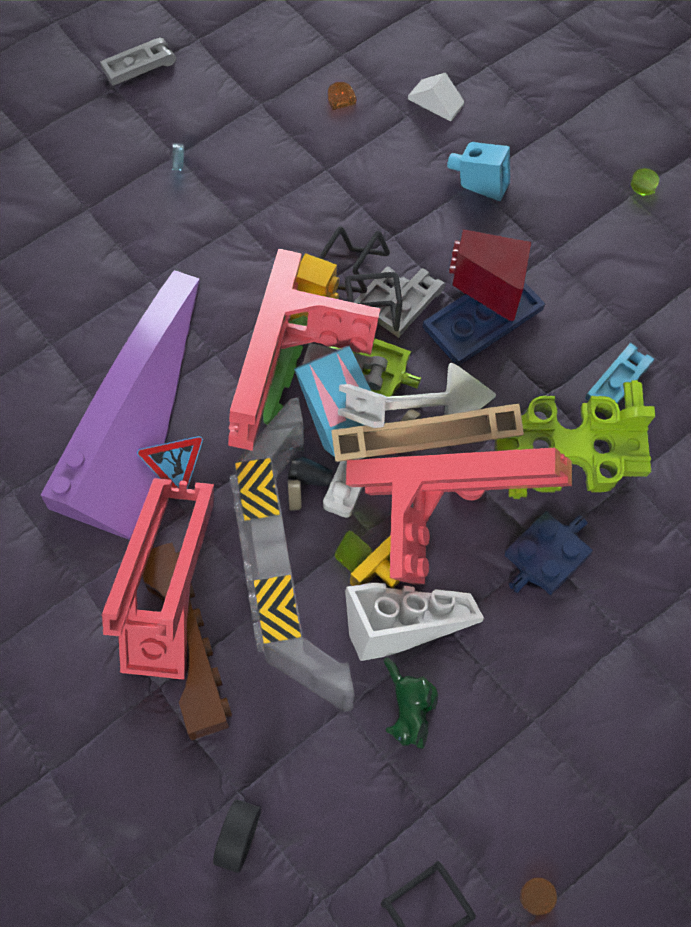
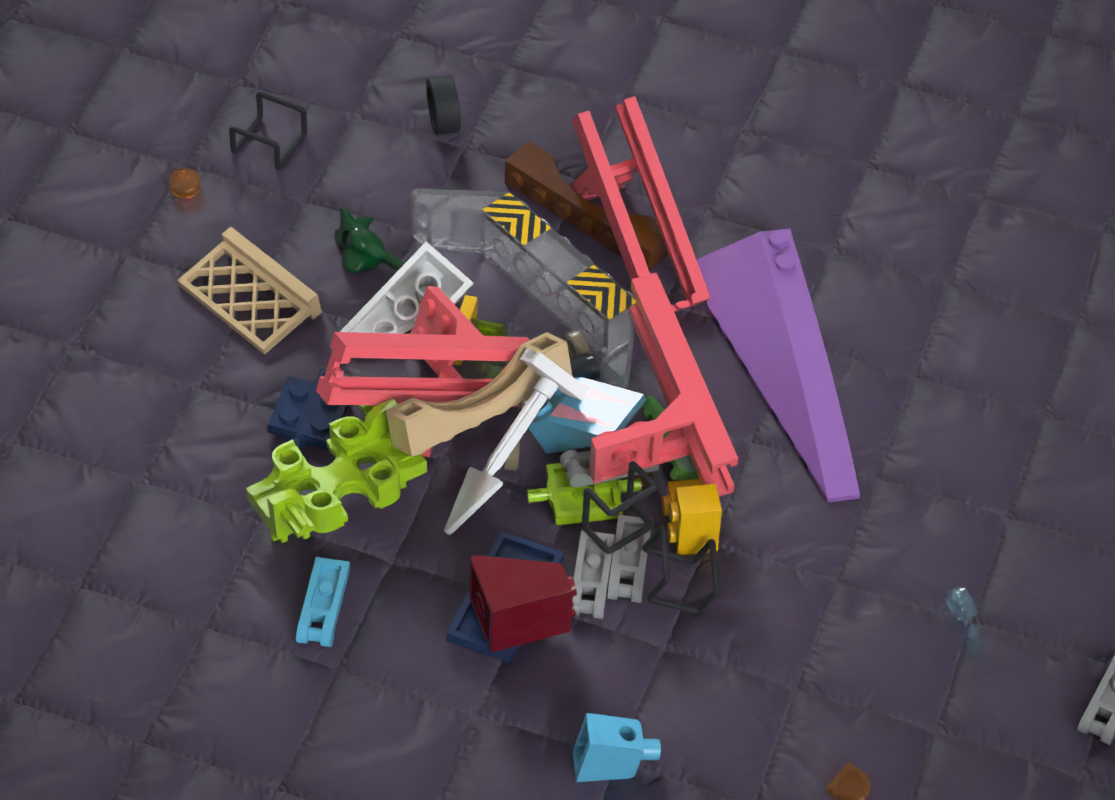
camera: 150 degrees right, 15 degrees down
piece [137,436,203,500] -> none
none -> tan fence [177,227,322,355]

